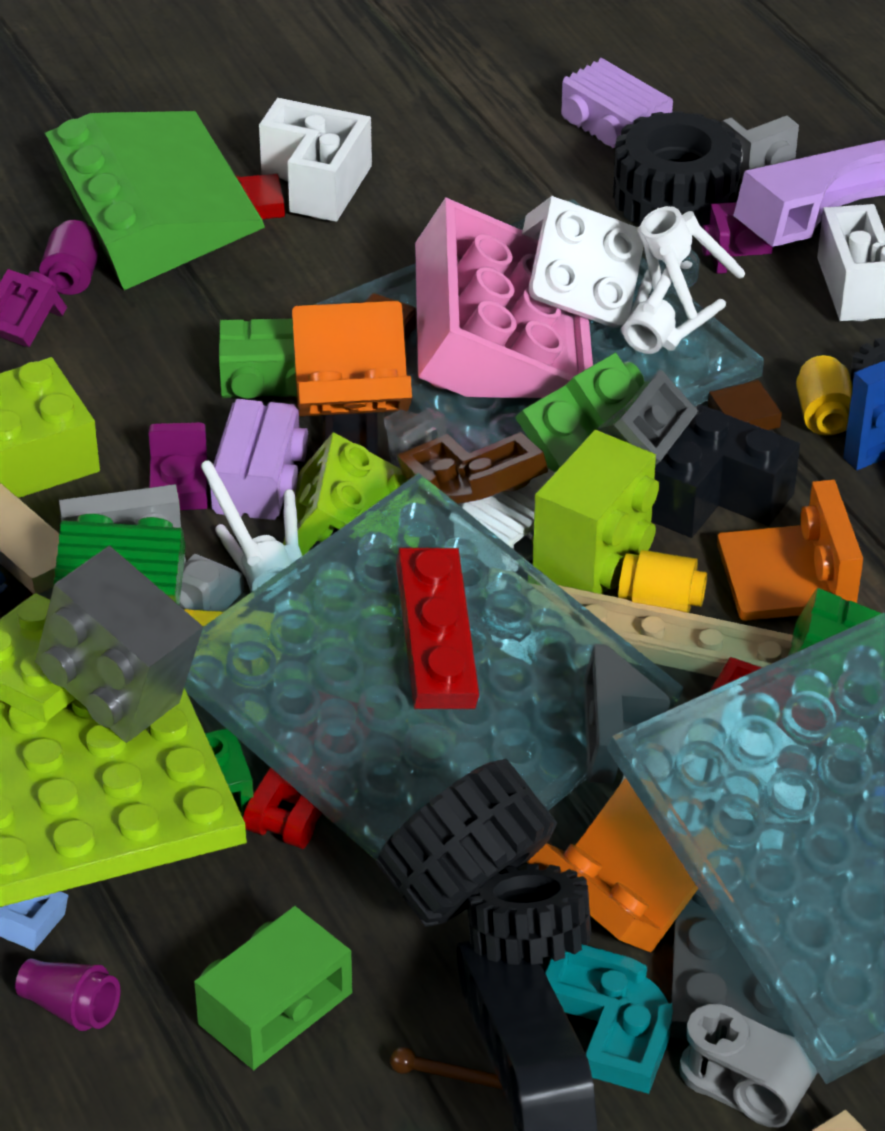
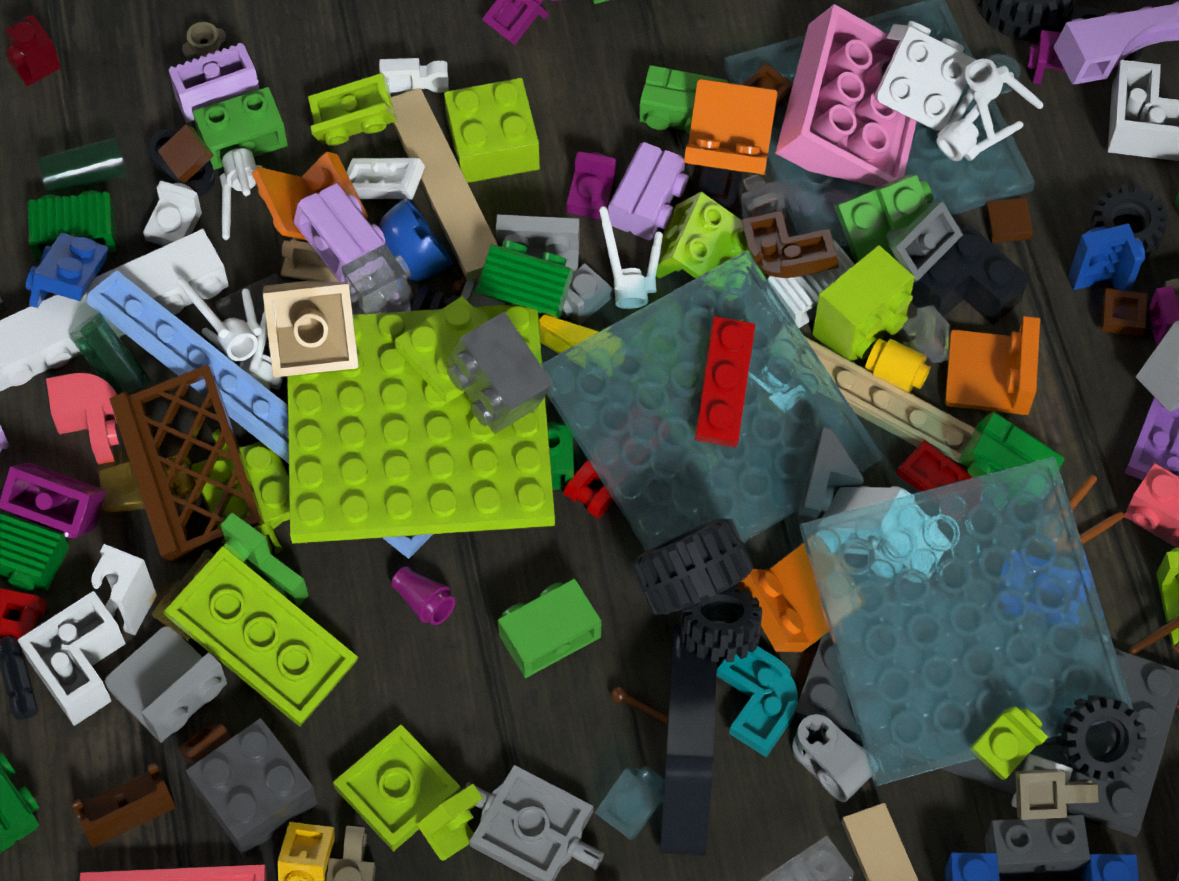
camera: 15 degrees right, 20 degrees up
yellow brick [796,355,853,435] -> none
none -> clear tile [903,305,949,363]

